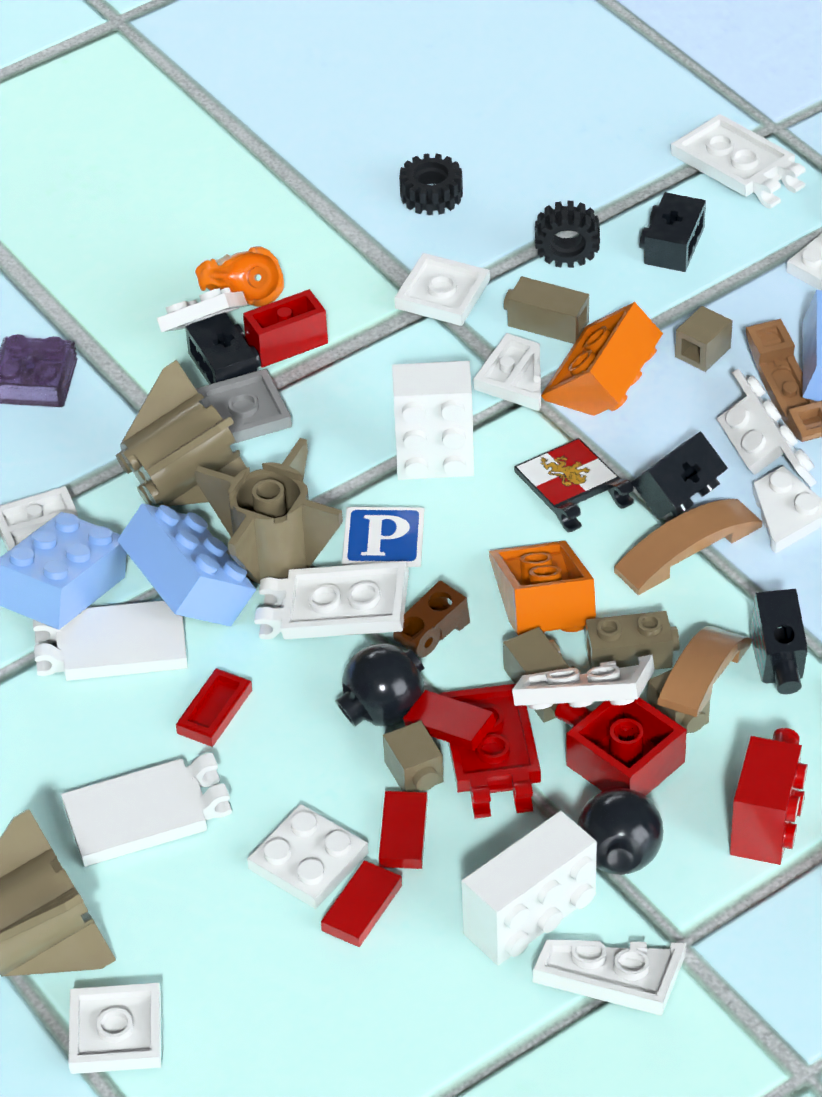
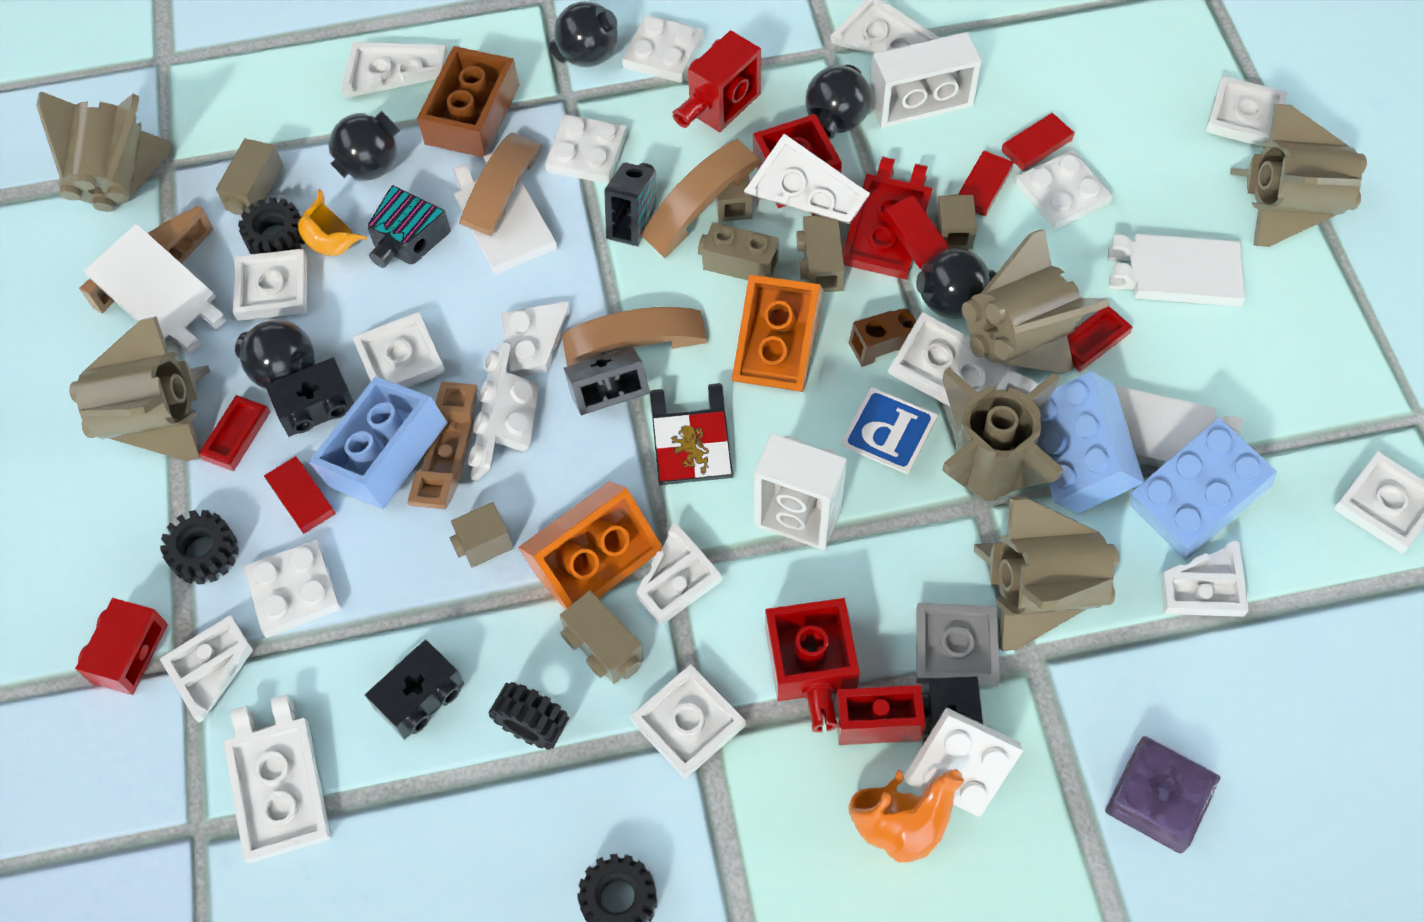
camera: 155 degrees left, 15 degrees up
none -> red brick [765,598,860,733]
none -> dark tan brick [962,229,1109,374]

